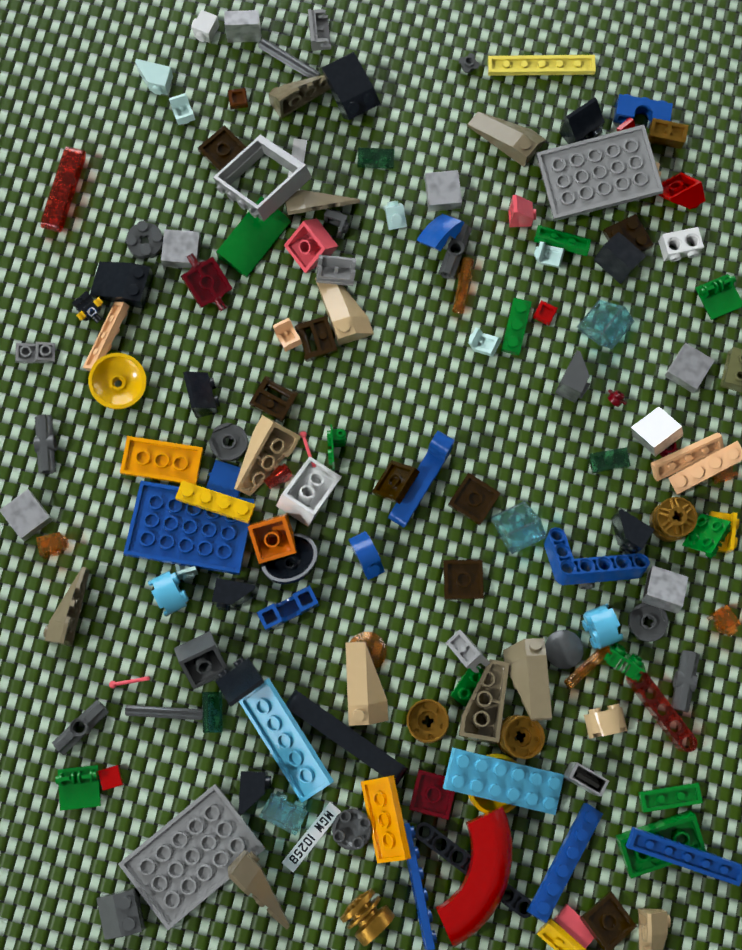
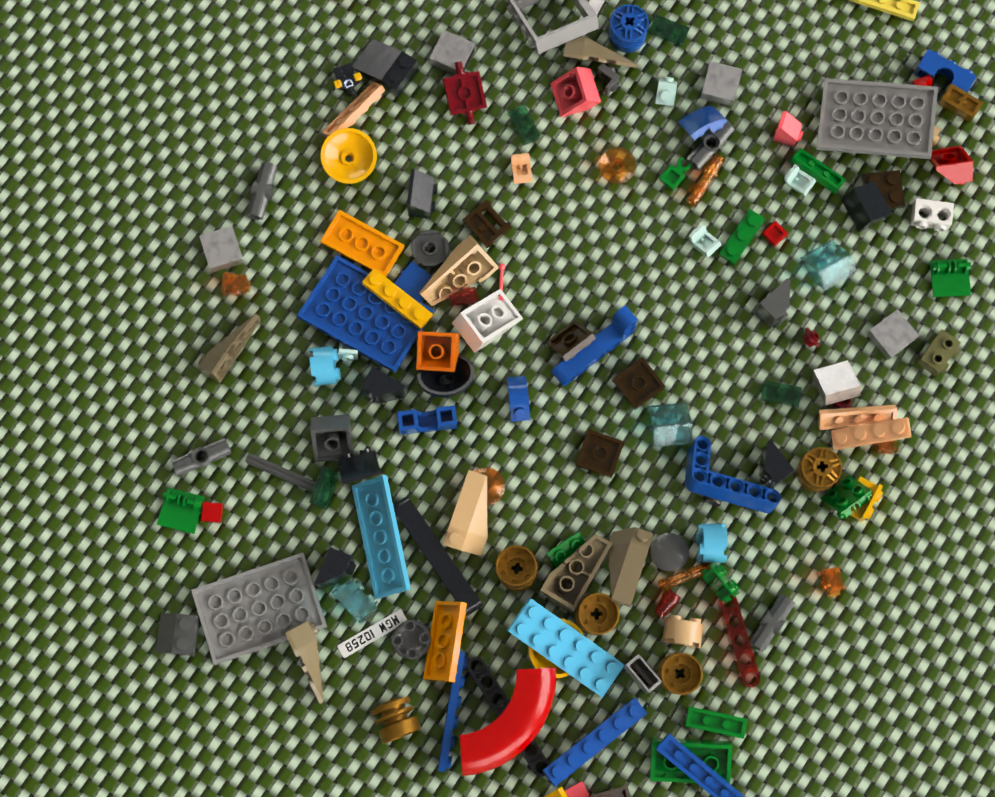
camera: 25 degrees right, 0 degrees up
light grey slope [15,342,55,363] -> none
coral hinge [109,676,150,689] -> none
dark grey plate [126,221,163,259] -> none
green slope [216,197,291,278] -> none
dark brown plate [295,316,338,362] -> none
tan wedge [315,278,374,346] -> none
light grey hinge [316,255,356,286] -> none
green hinge [327,424,347,471] -> none
dark red plate [409,769,455,820] -> none
light grey hinge [446,630,490,673] -> none
dark tan wedge [467,112,546,167] -> none
black slope [560,97,605,144] -> none
dark grey plate [628,603,668,642] -> none
flat silver piece [642,566,688,614] -> none
none -> clear green plate [508,105,541,146]
none -> clear orange dish [599,147,636,184]
none -> blue wheel [608,4,649,53]
none -> clear red cone [654,588,681,619]
none -> pearl gold wheel [657,652,703,695]
none -> green plate [659,157,691,191]

